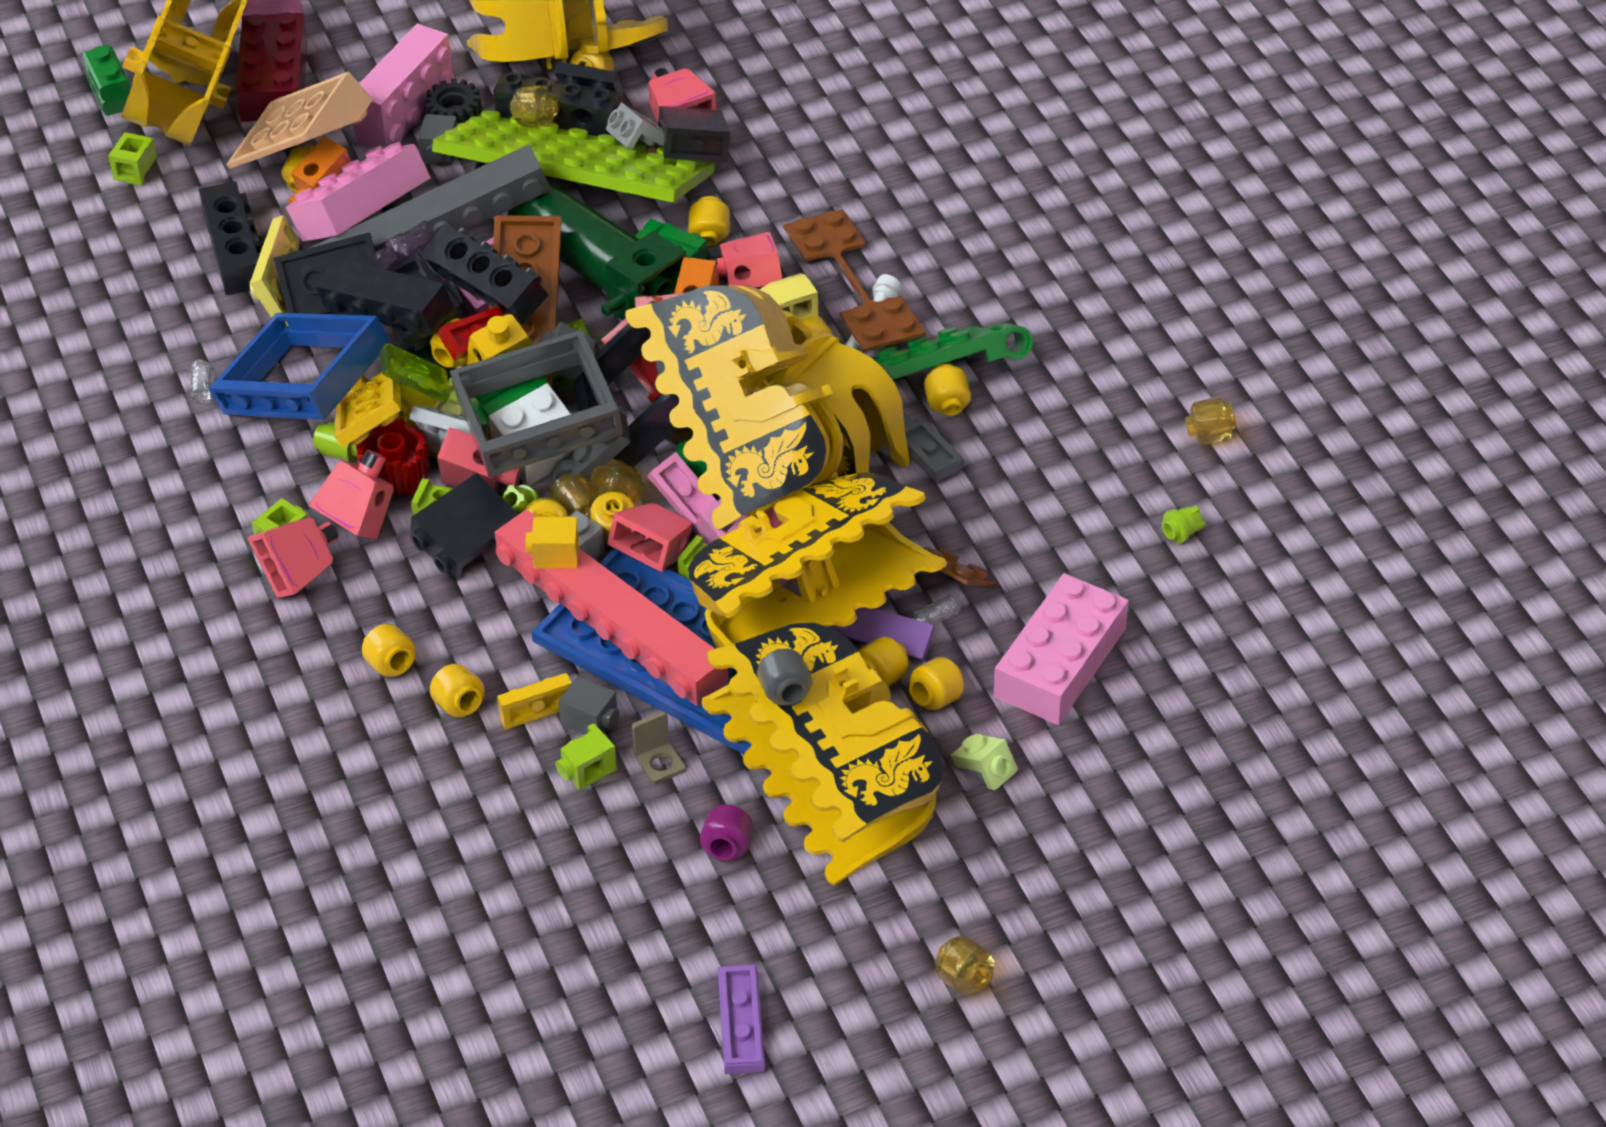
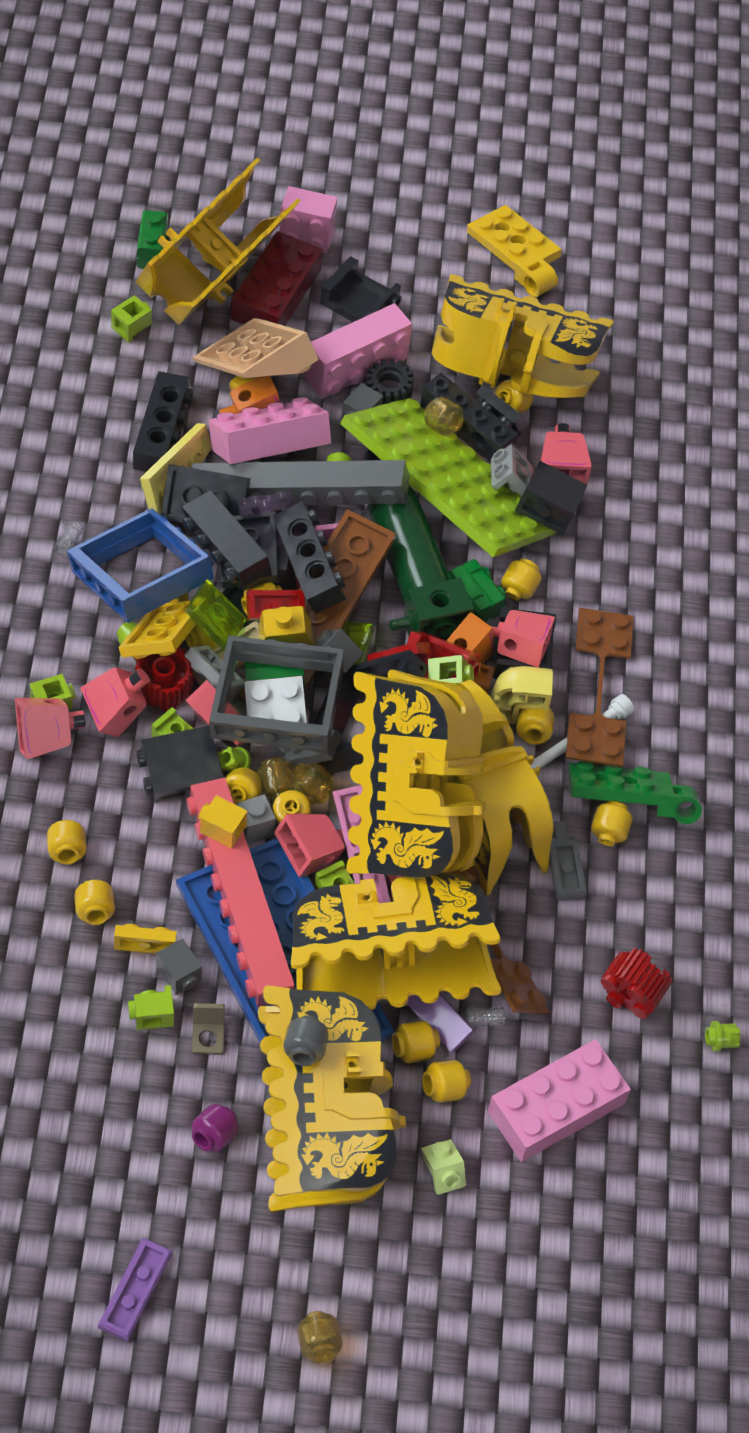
camera: 20 degrees right, 10 degrees up
none -> black panel [320,256,402,322]
none -> red brick [601,947,673,1019]

